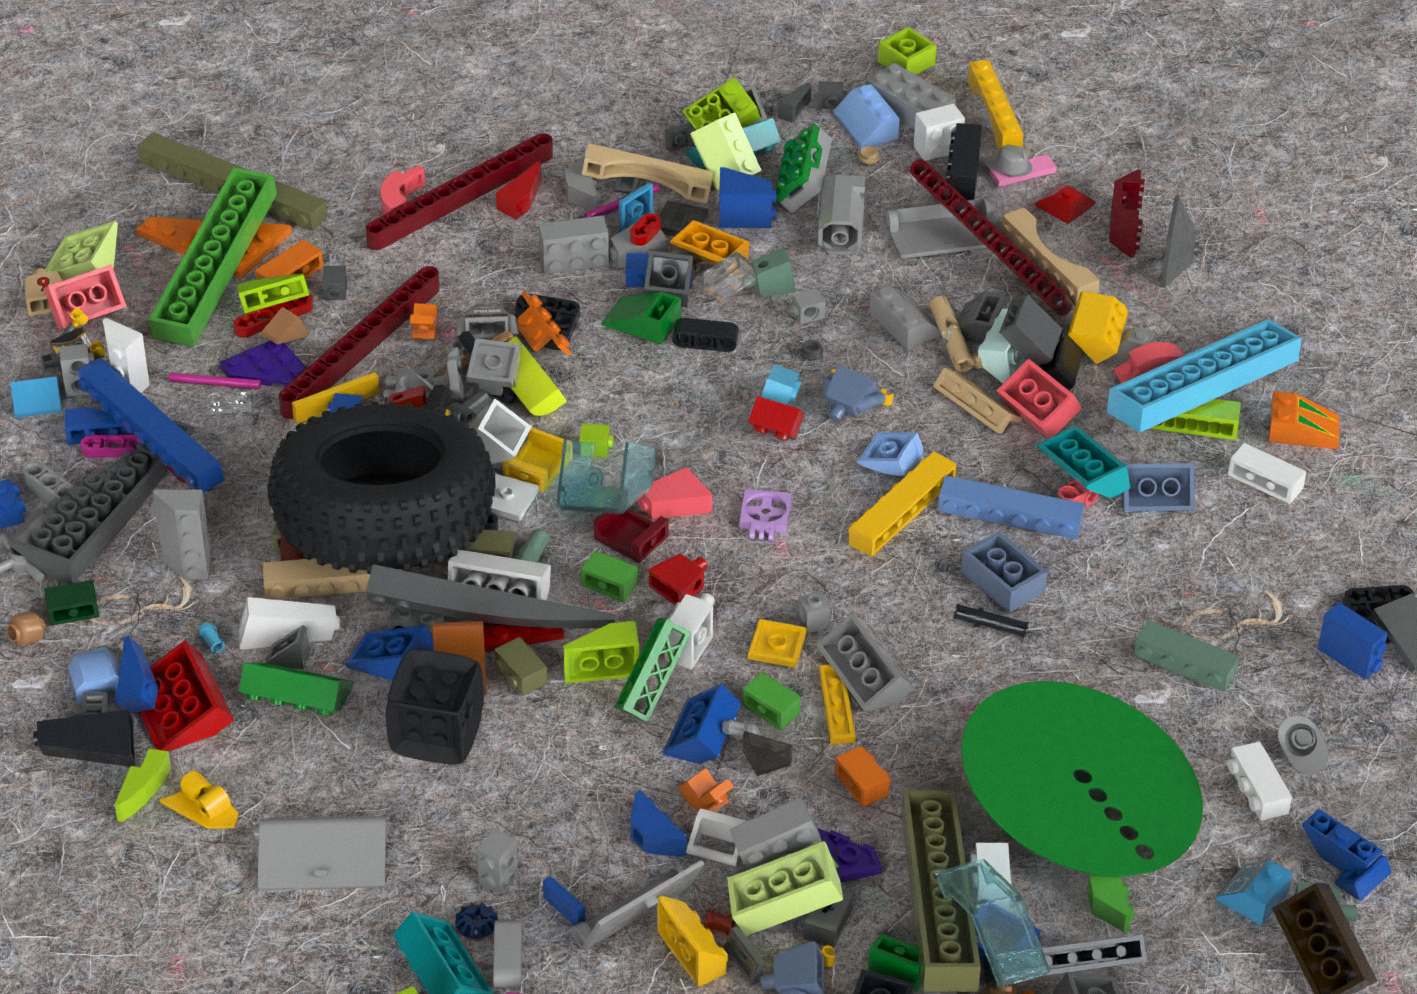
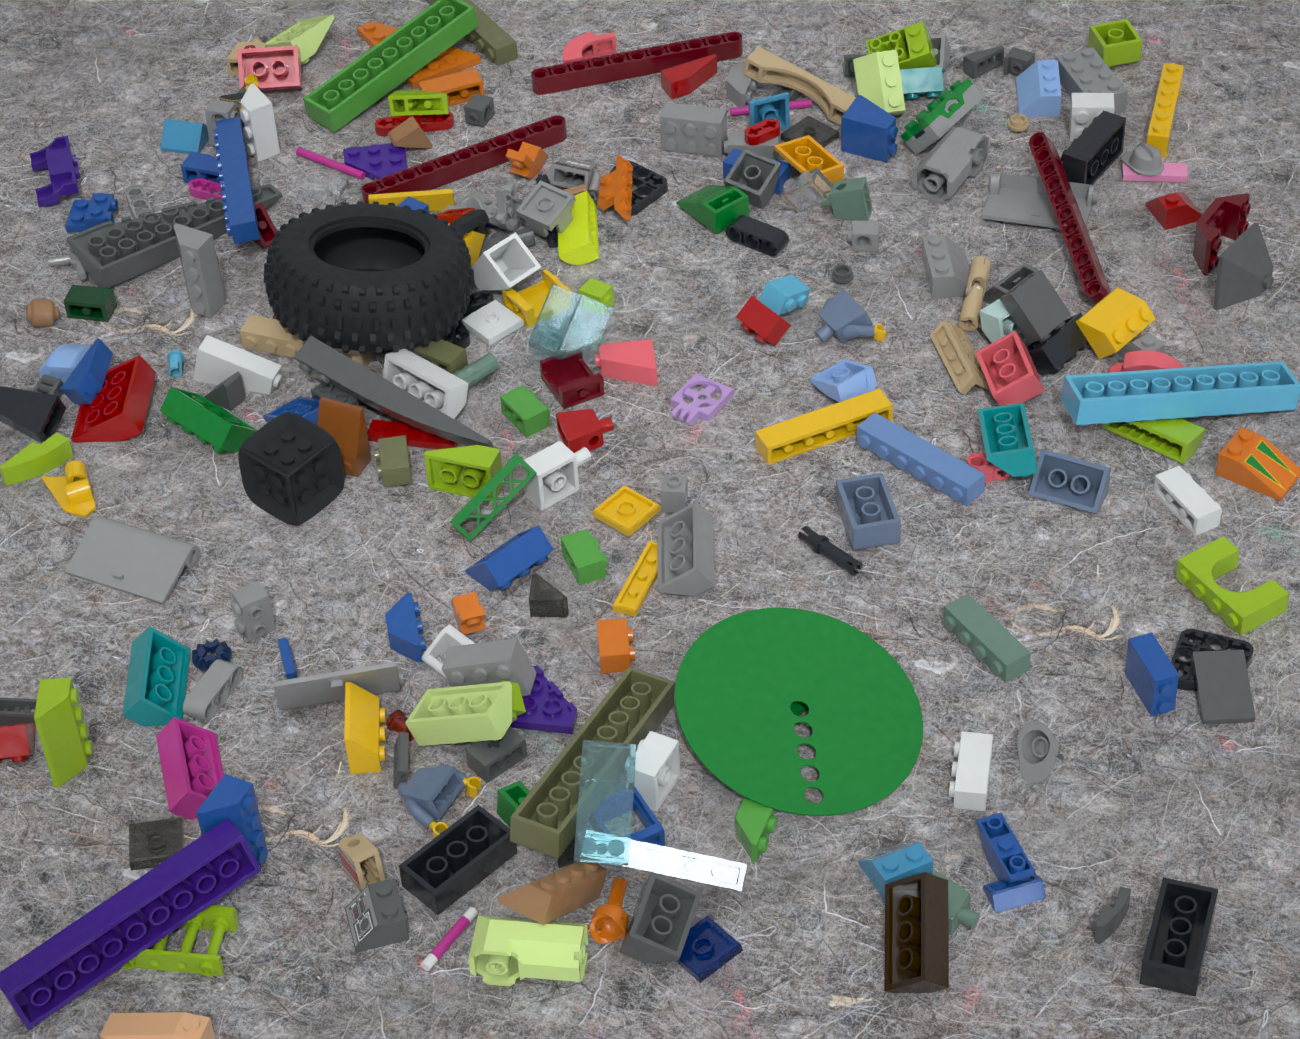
camera: 30 degrees right, 0 degrees up
light grey axle [722,719,760,743] -> none
tan arch [1001,207,1099,305] -> none
none -> lime arch [1175,536,1289,636]

